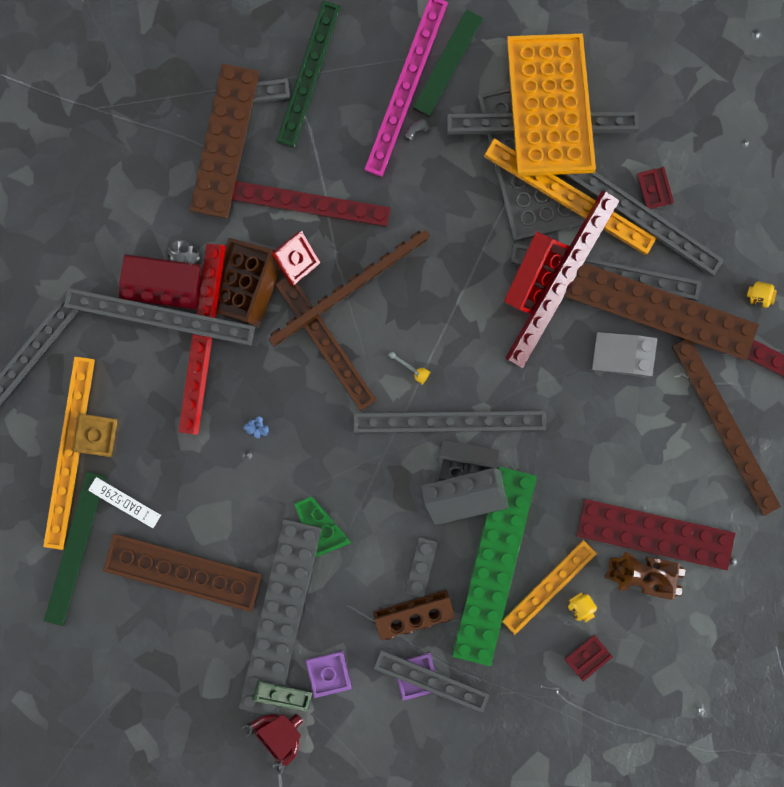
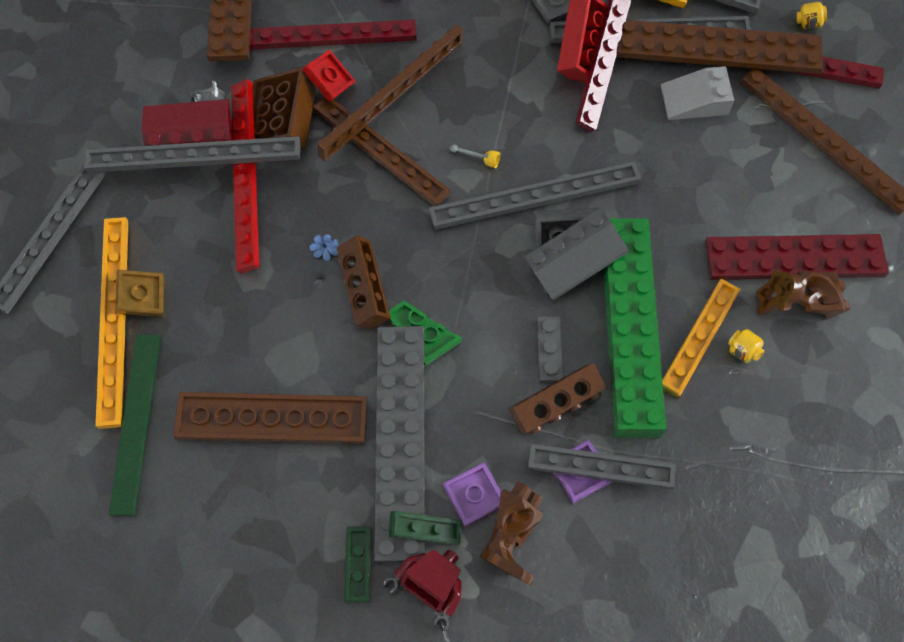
camera: 15 degrees left, 20 degrees down
white sticker [88,477,161,528] -> none
dark red plate [564,635,613,681] -> none
none -> reddish brown brick [337,235,391,330]
none -> dark green tile [344,526,372,603]
none -> reddish brown hips [480,481,543,586]

